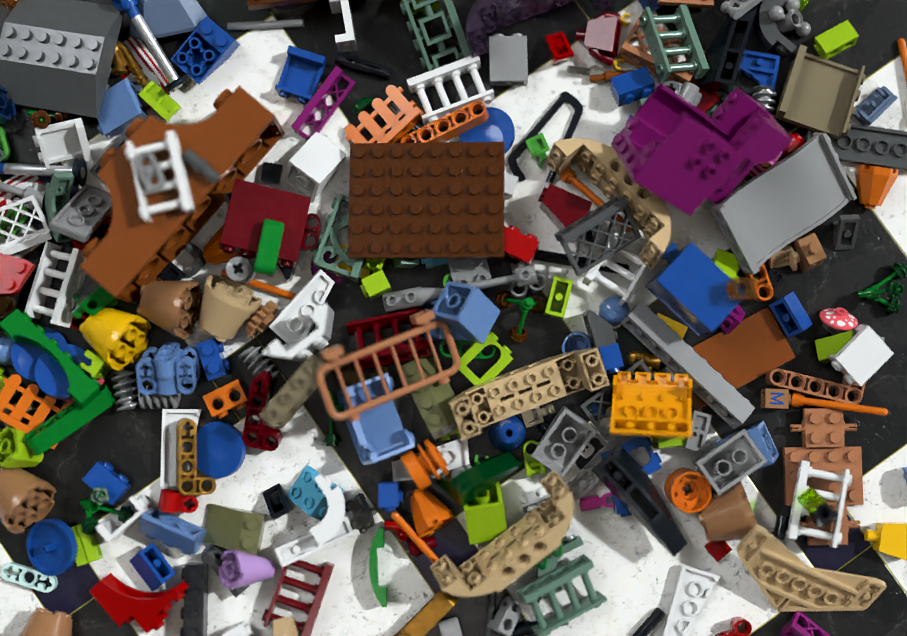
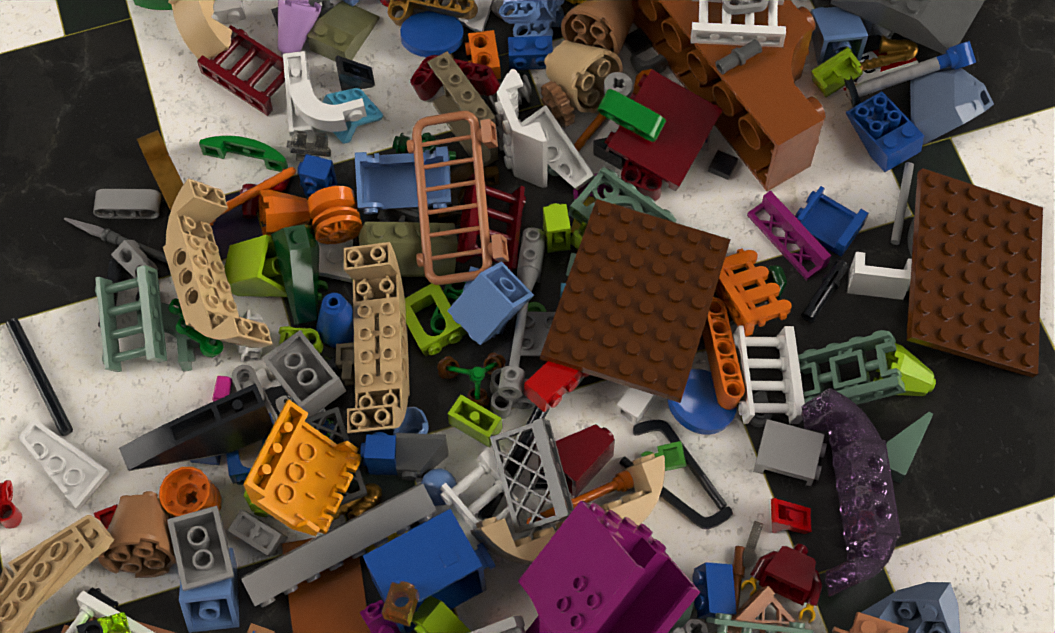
camera: 115 degrees right, 20 degrees down
white slope [283,132,347,202] -> none

